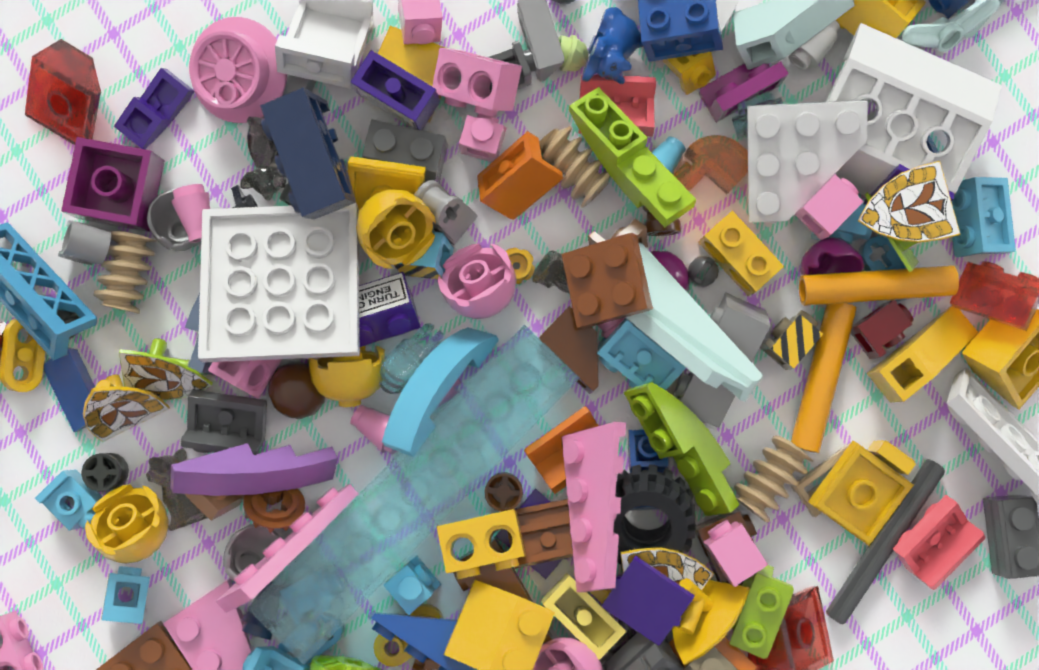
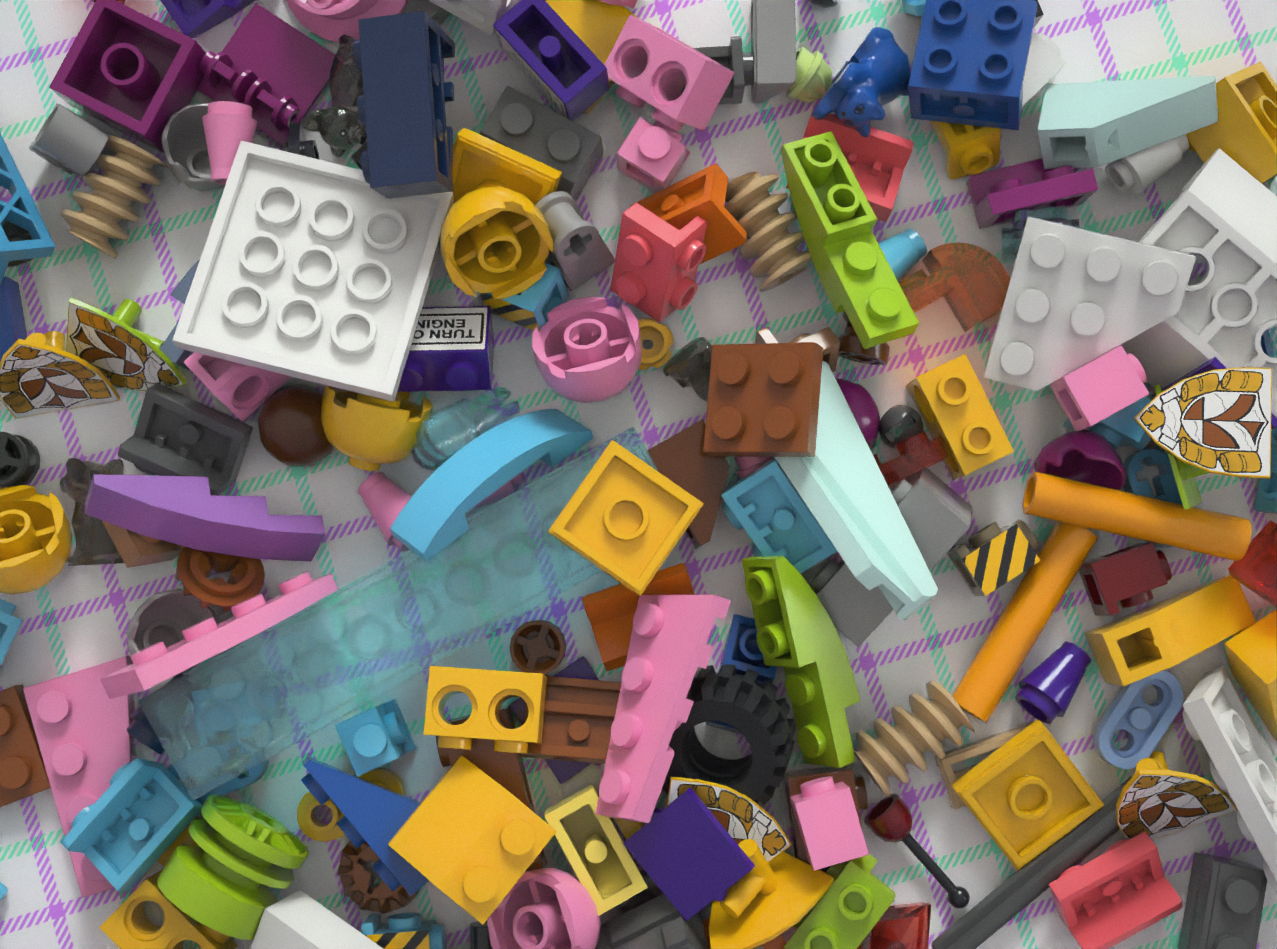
camera: 15 degrees right, 0 degrees up
yellow tile [867,440,916,475] -> none
none -> magenta hinge [197,3,343,146]
none -> yellow tile [547,440,704,596]
none -> coral bracket [610,202,708,323]
none -> hinge [864,794,970,909]
none -> clear red plate [873,431,949,485]
none -> dark purple cone [1015,641,1091,724]
none -> light blue plate [1093,670,1183,769]
none -> shield [1116,751,1237,841]

